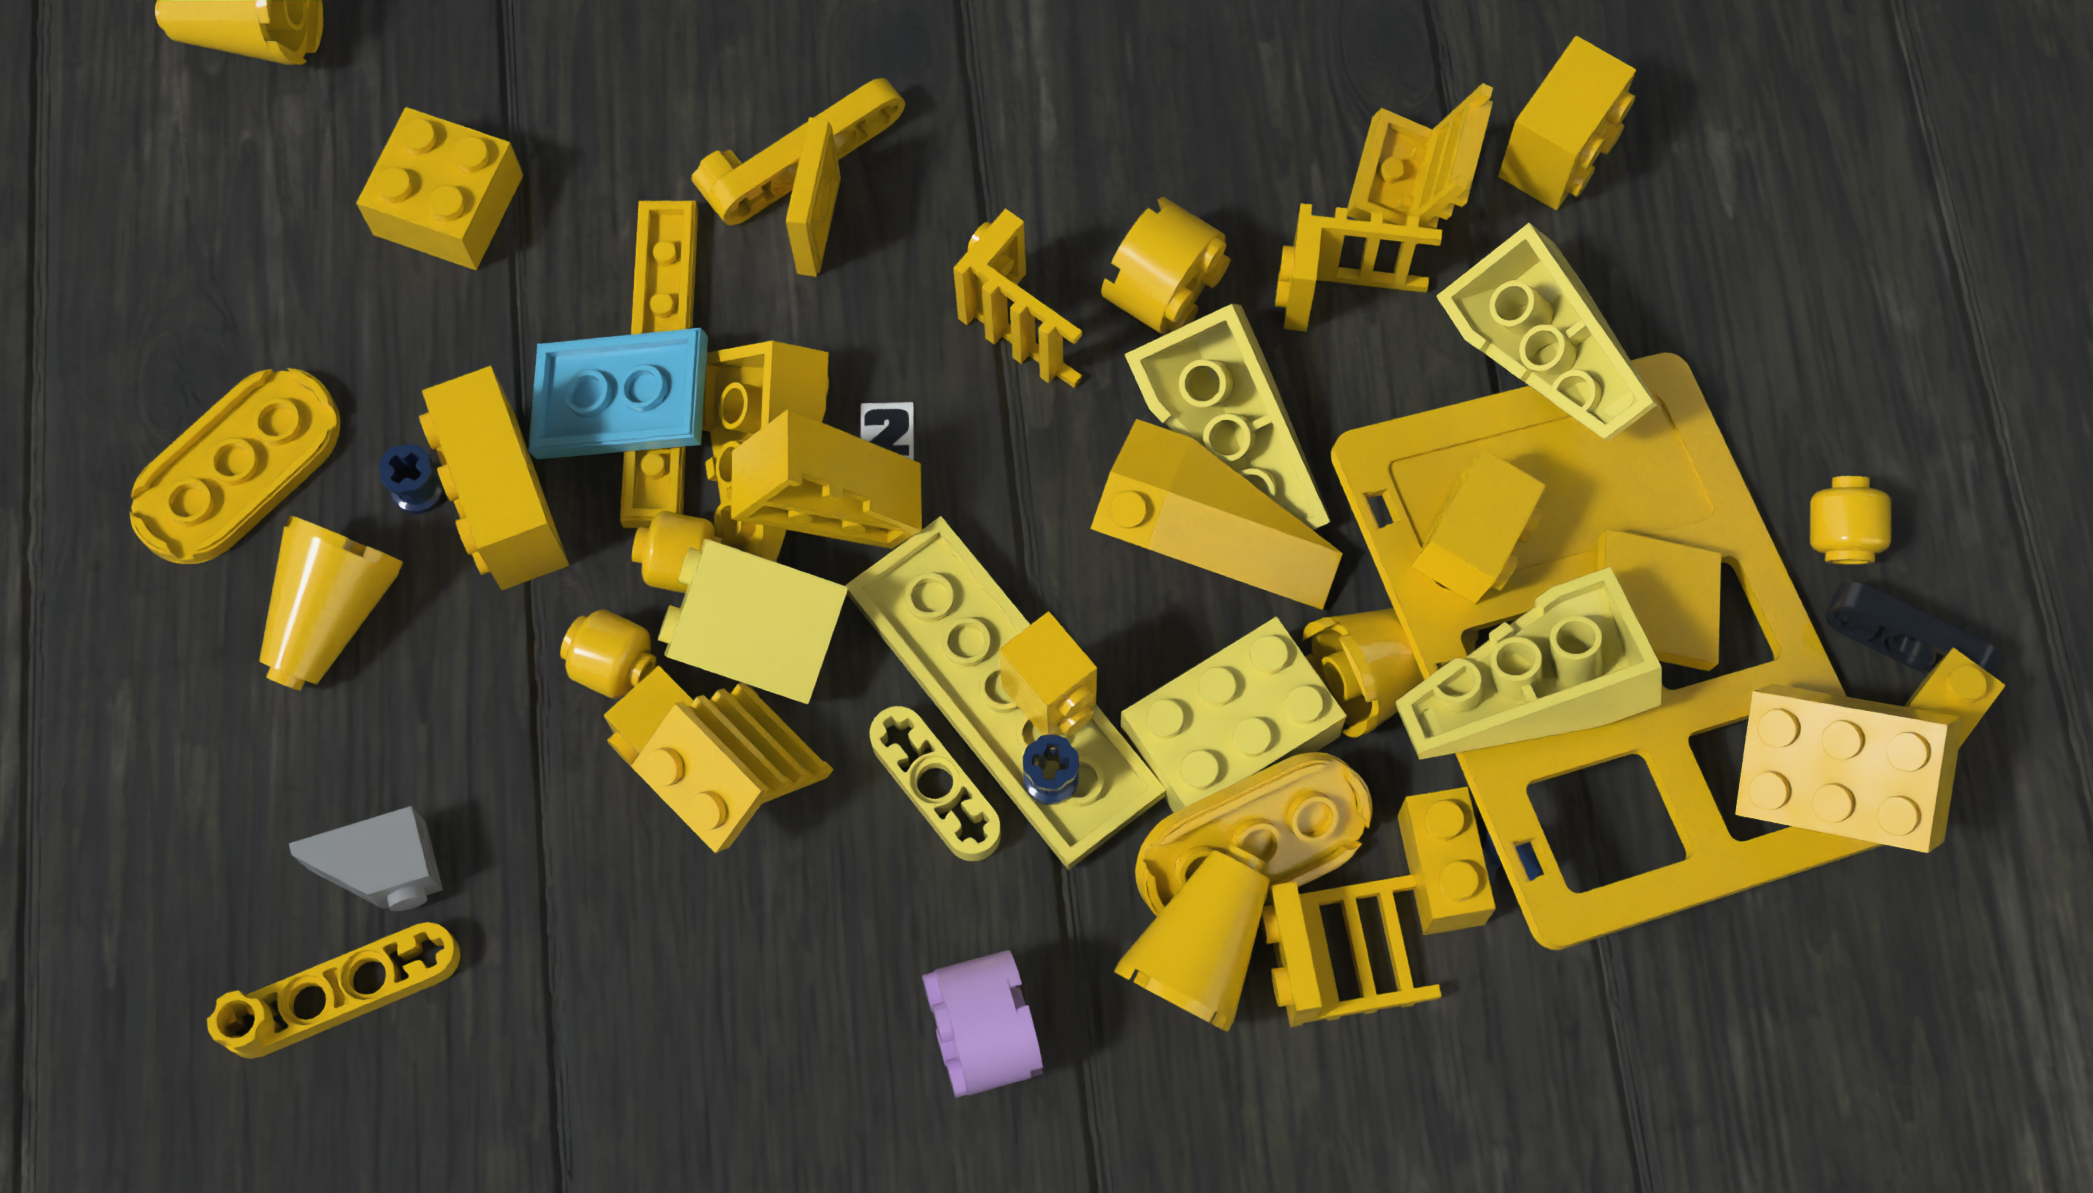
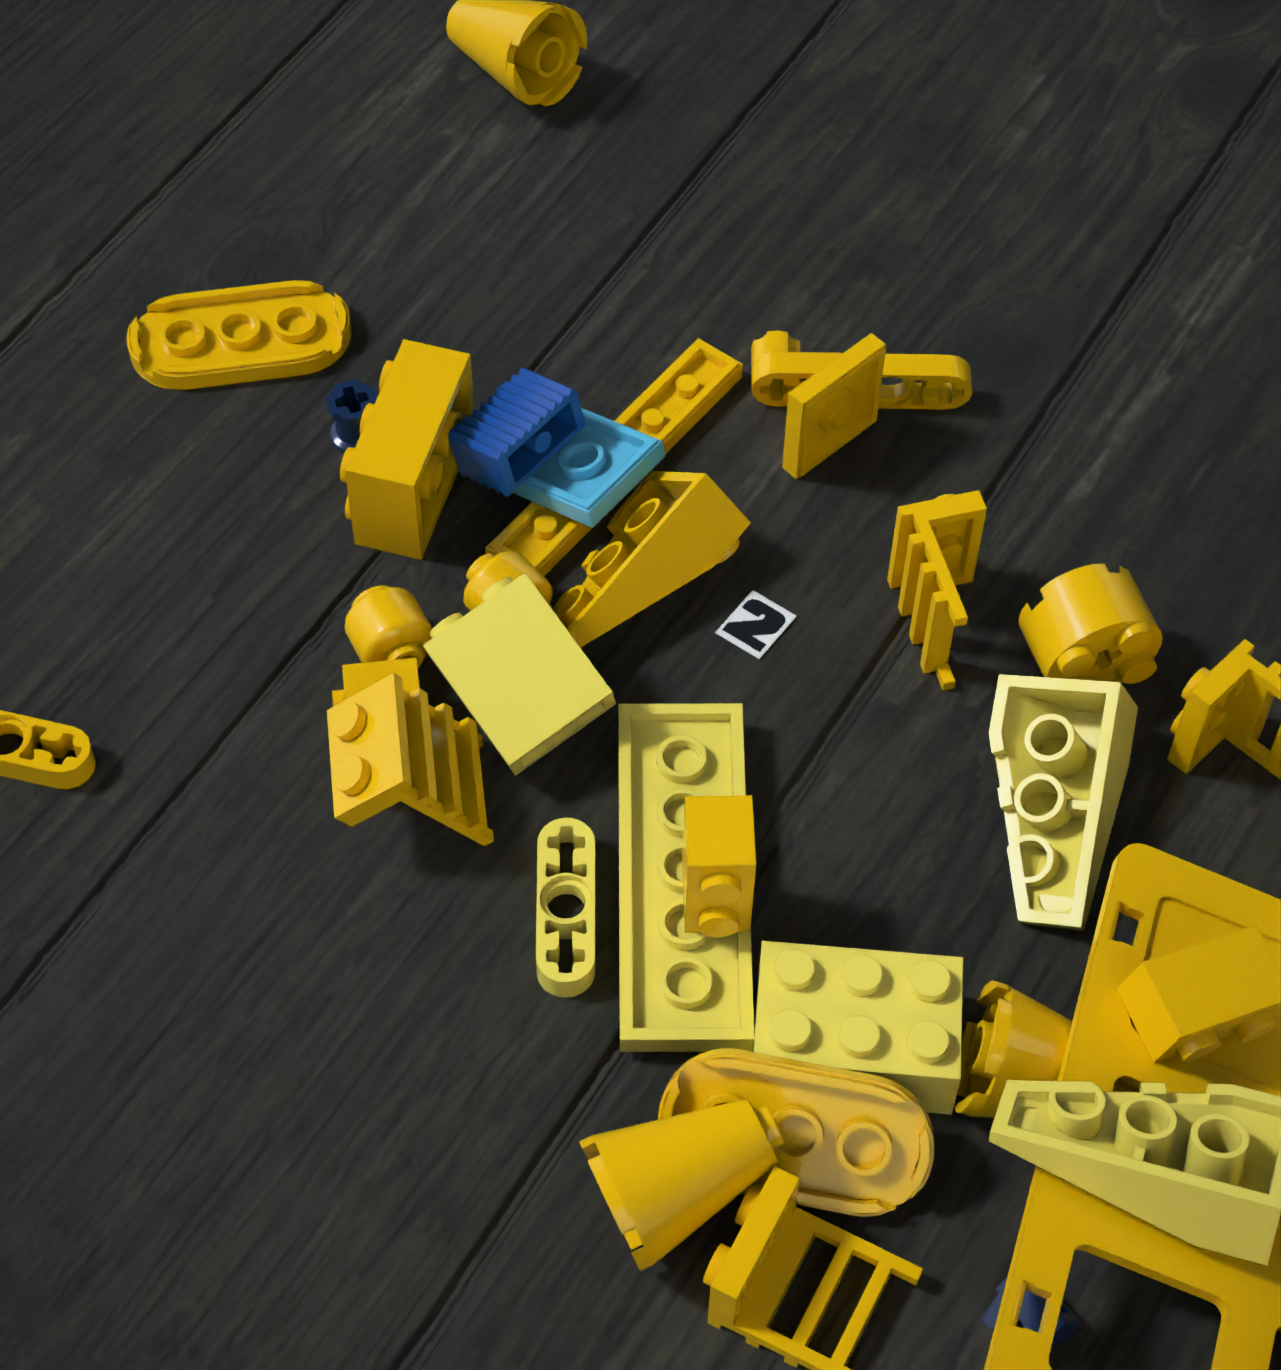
camera: 35 degrees right, 15 degrees down
yellow cone [259,515,403,691] -> none
light grey slope [289,806,443,911] -> none
yellow brick [356,107,523,271] -> none
yellow wedge [731,409,922,549] -> none
lavender brick [922,950,1043,1098] -> none
dark blue bush [1023,734,1079,805] -> none
yellow wedge [1090,419,1343,610] -> none
yellow brick [1397,786,1496,935] -> none
none -> blue brick [448,367,586,497]

